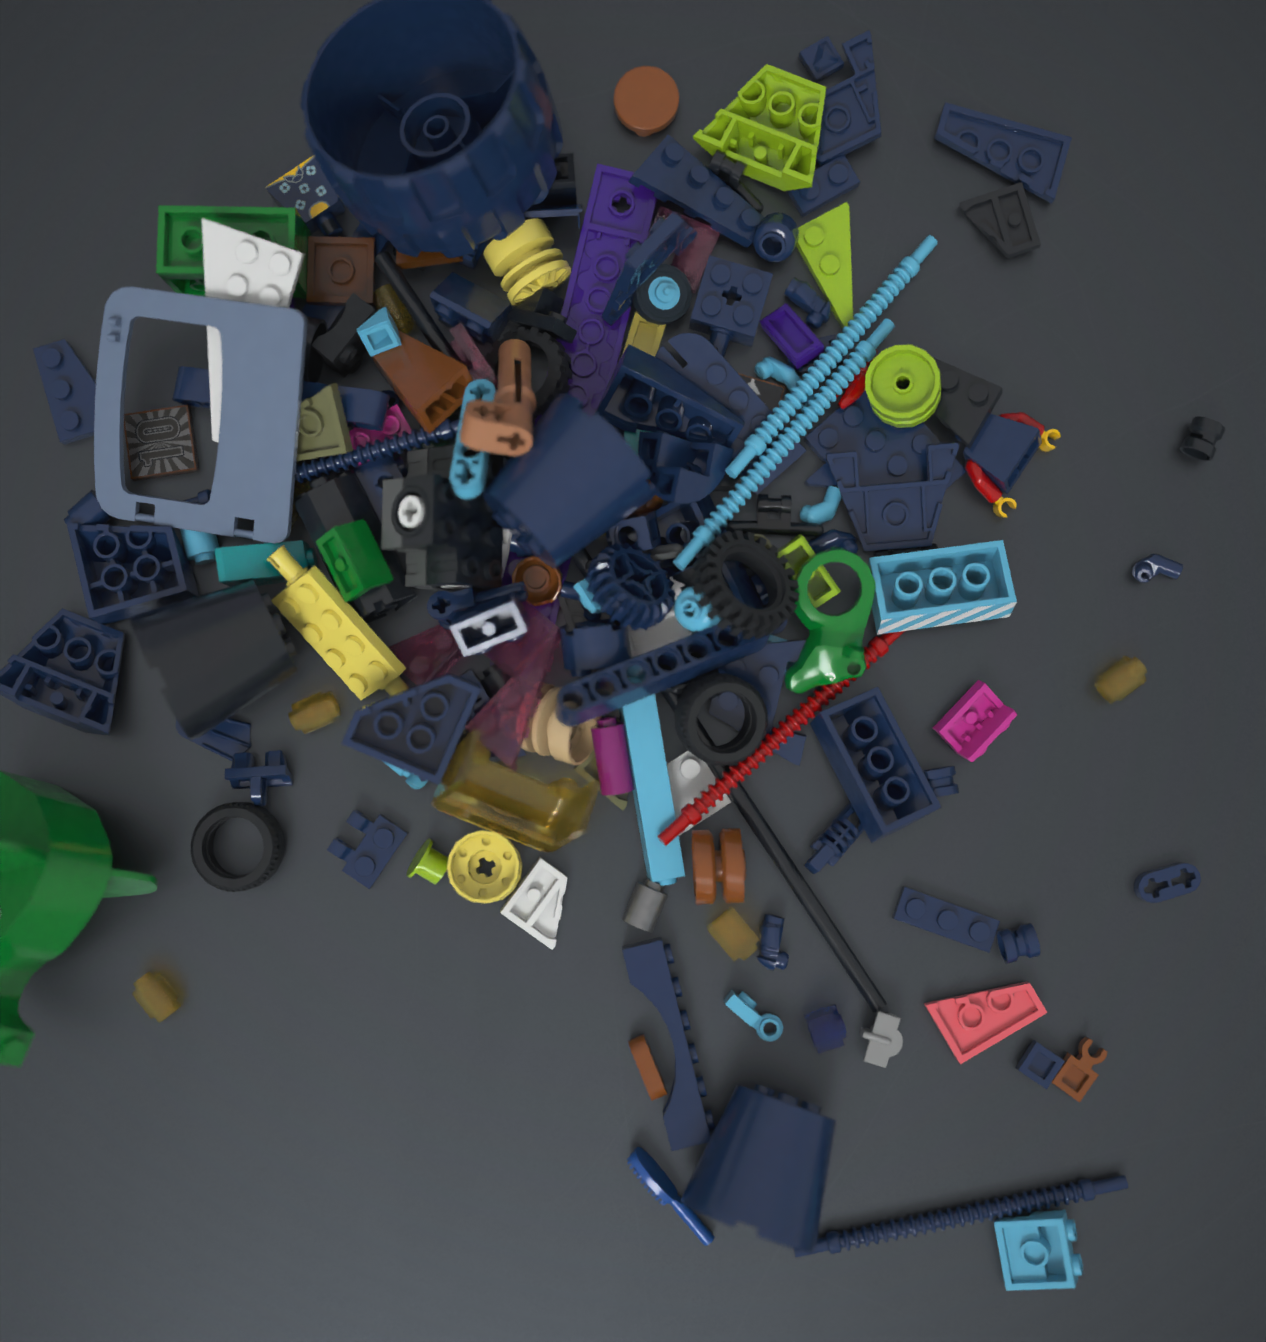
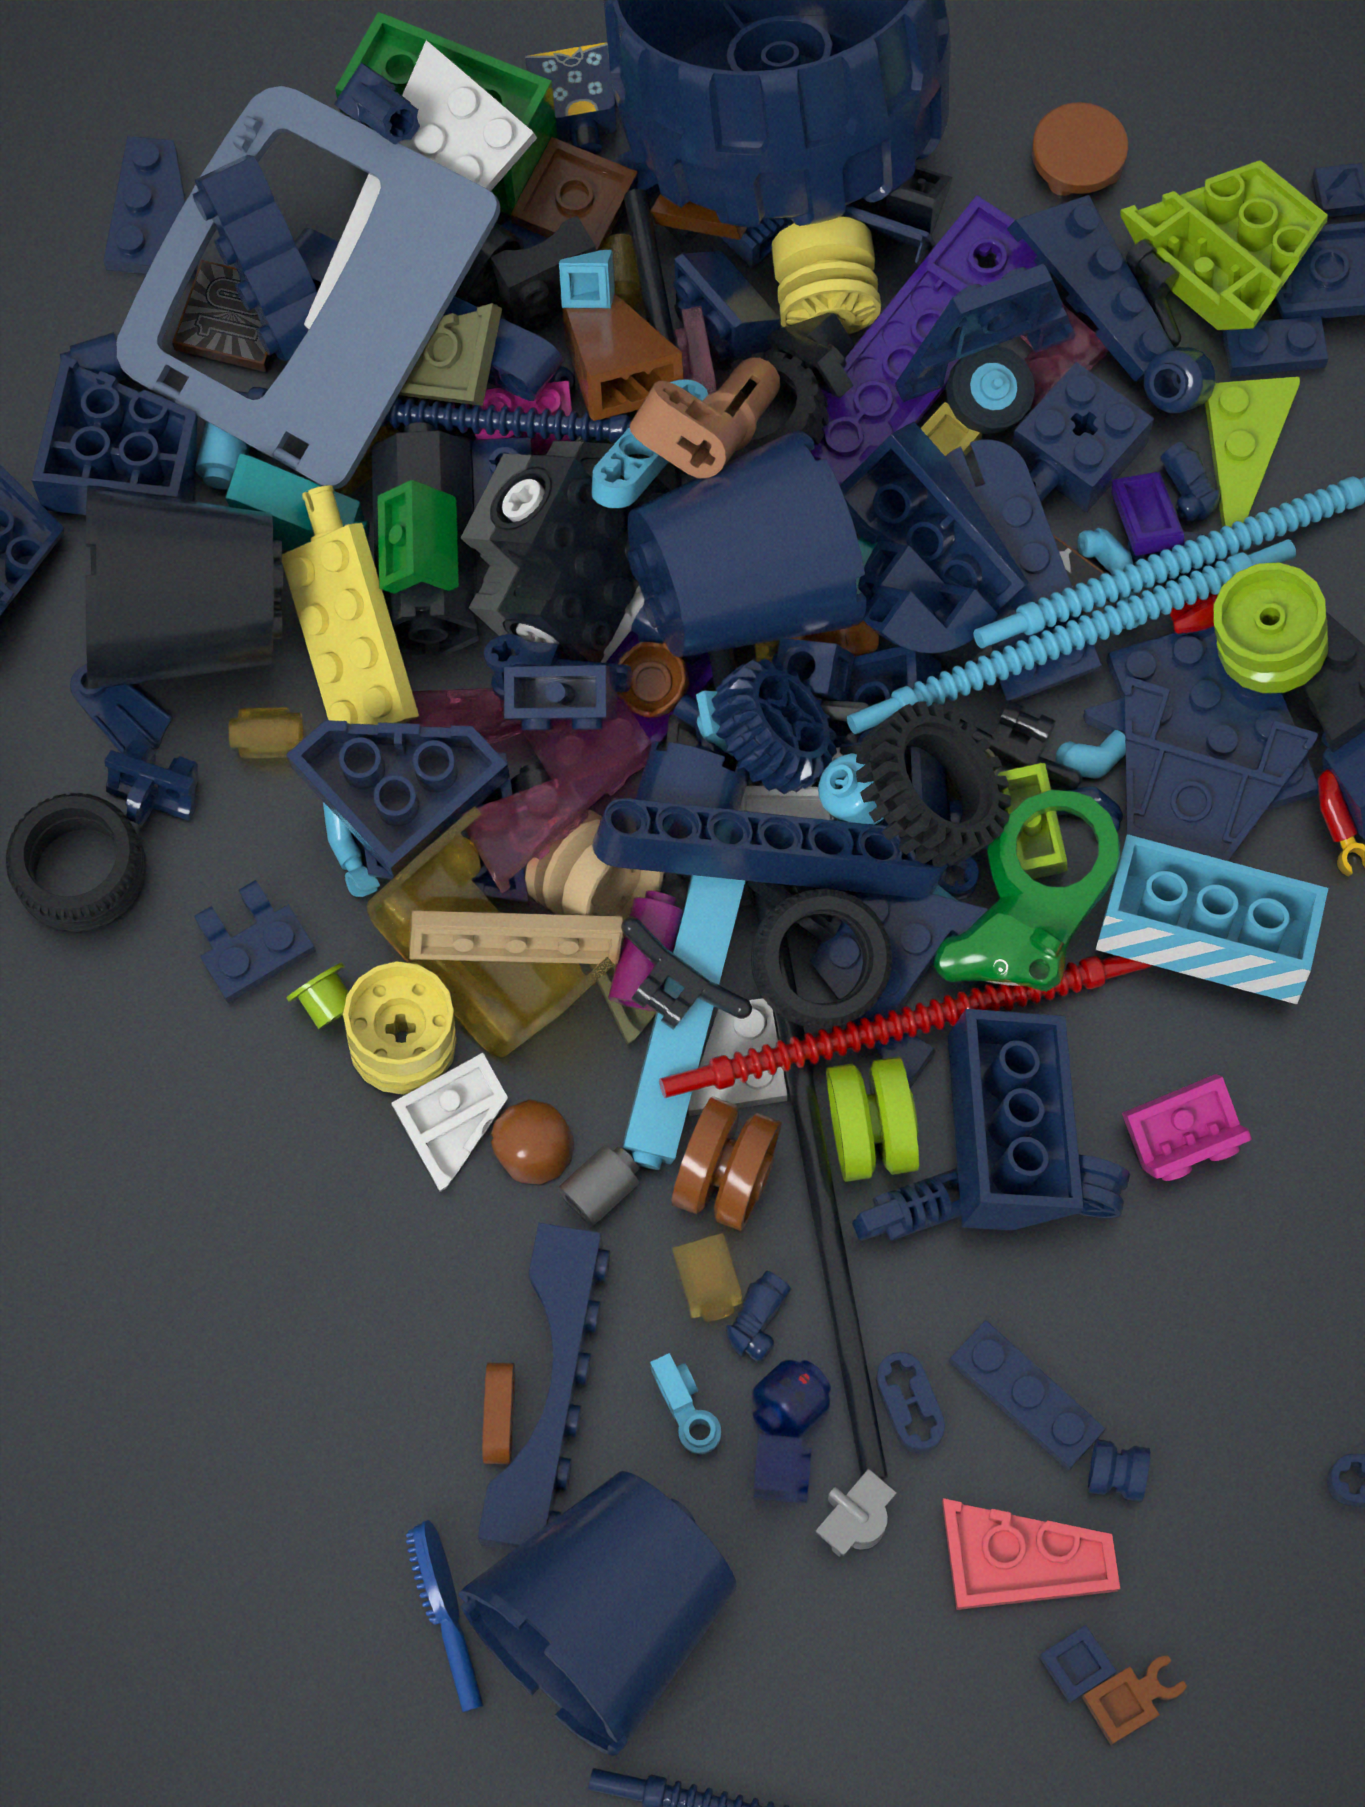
camera: 25 degrees right, 15 degrees down
none -> dark blue brick [193,155,317,361]
none -> dark blue piece [334,62,420,145]
none -> tan tile [409,911,623,964]
none -> dark orange hair [491,1099,574,1185]
none -> black piece [621,917,752,1030]
none -> clear blue head [752,1359,831,1440]
none -> lime wheel [826,1056,919,1182]
none -> dark blue beam [876,1352,945,1454]

